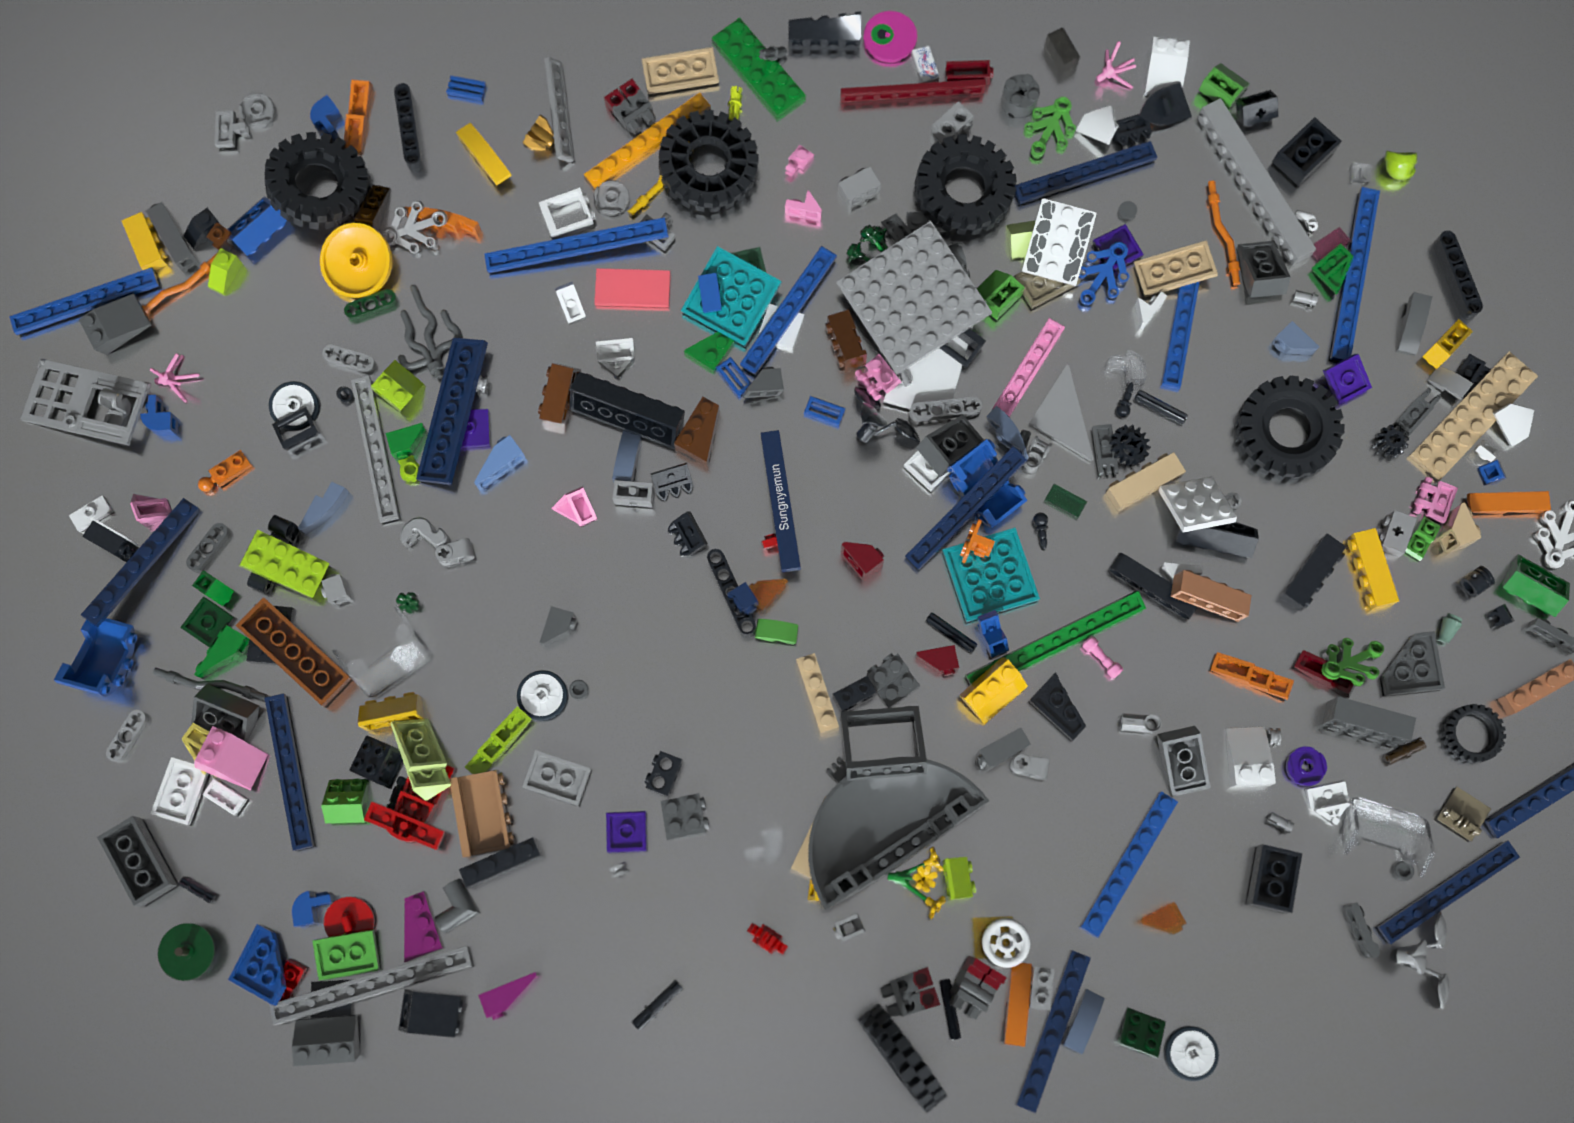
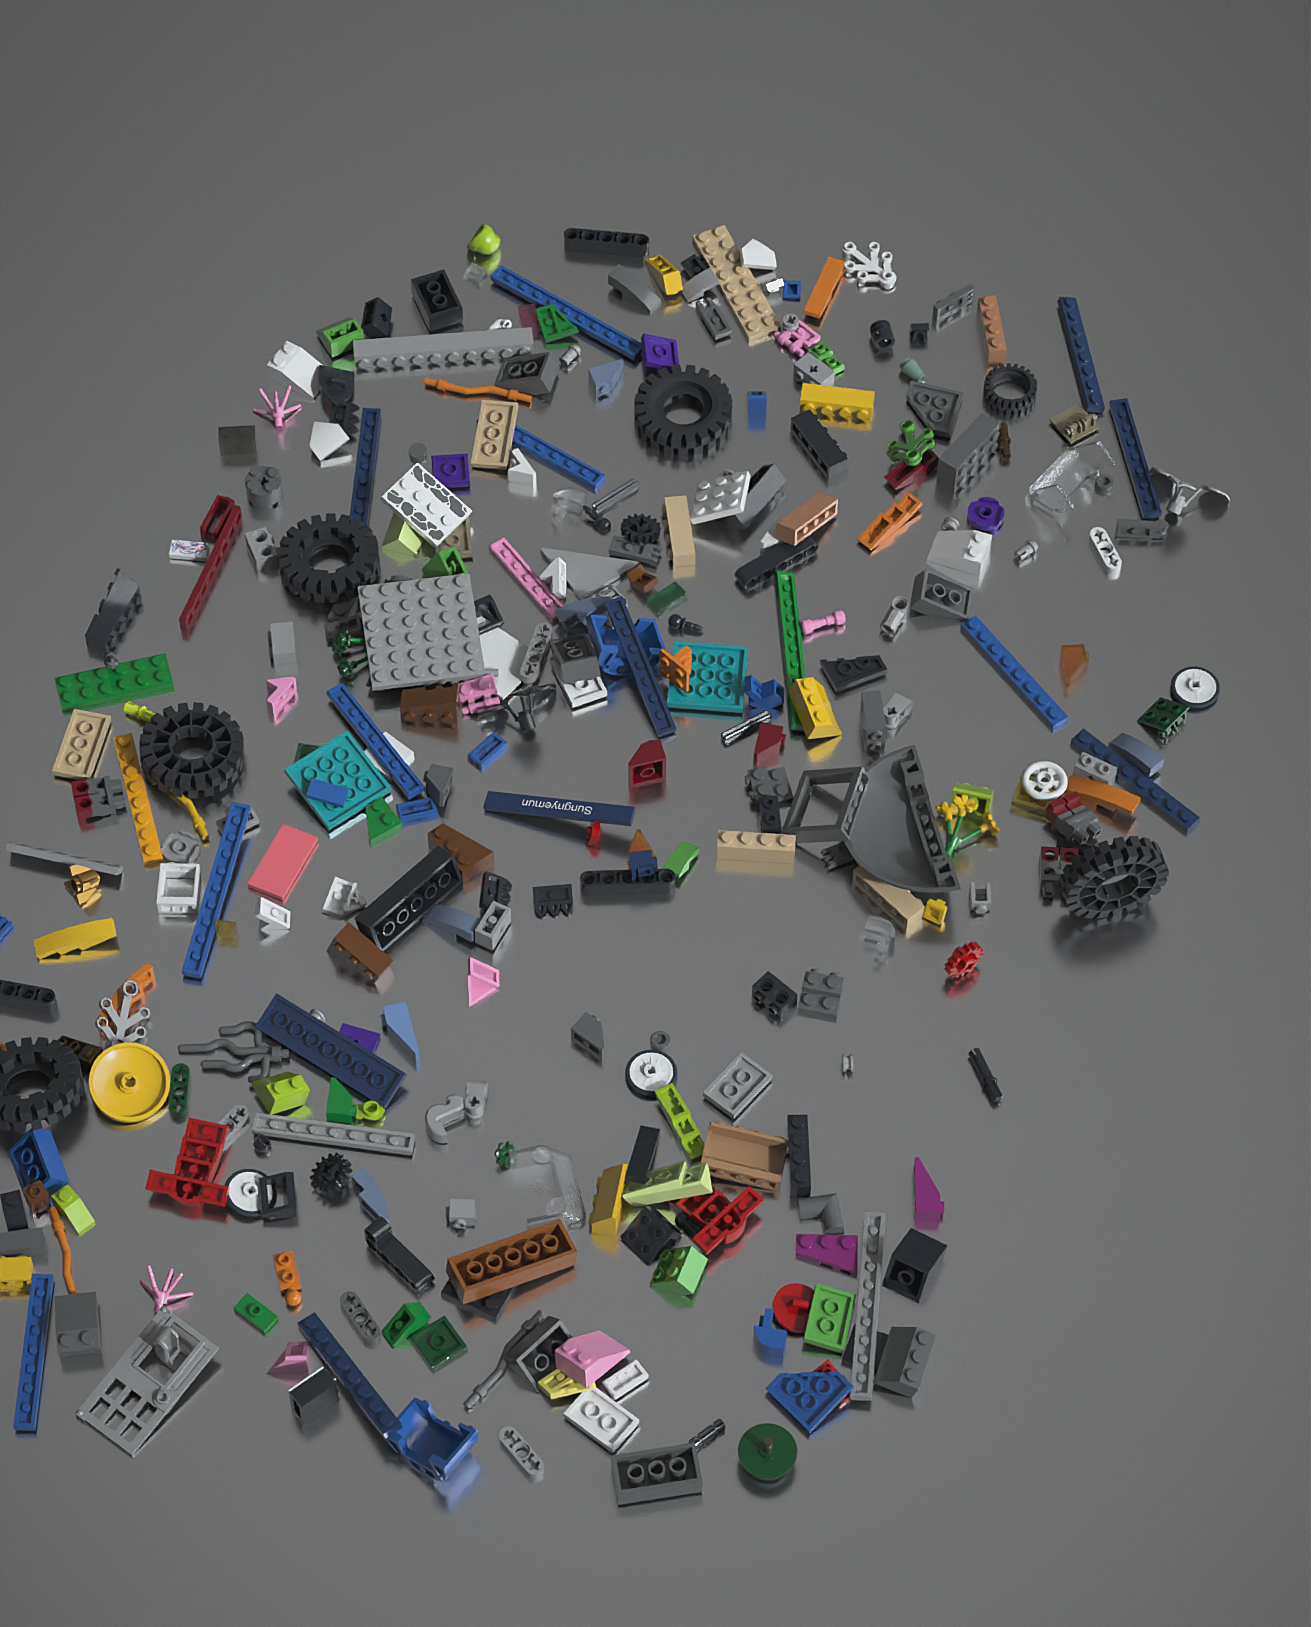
camera: 70 degrees left, 20 degrees down
white plate [69,496,113,532] -> none
blue brick [140,395,177,436] -> none
green slope [194,625,249,679] -> none
lime brick [239,530,330,599] -> none
dark blue plate [265,693,314,851] -> none
dark purple plate [606,811,647,853] -> none
bright pink plate [785,145,814,177] -> none
dark pink tile [863,11,917,63] -> none
bright green plant [1024,97,1076,158] -> none
blue plant [1078,241,1130,305] -> none
black brick [1247,844,1303,914] -> none
white slope [1305,780,1350,825] -> none
black gear [1375,425,1410,458] -> none
tan slope [1439,503,1482,554] -> none
green slope [1503,554,1570,617] -> none
none -> red slope [145,1117,230,1207]
none -> clear yellow tile [215,920,237,938]
none -> green plate [233,1293,279,1334]
none -> black gear [310,1152,353,1196]
none -> white slope [539,557,566,599]
none -> black tile [625,1125,660,1184]
none -> reddish brown bracket [626,563,659,593]
none -> blue slope [747,391,767,415]
none -> light grey bush [782,313,799,332]
none -> white beam [1089,527,1122,574]

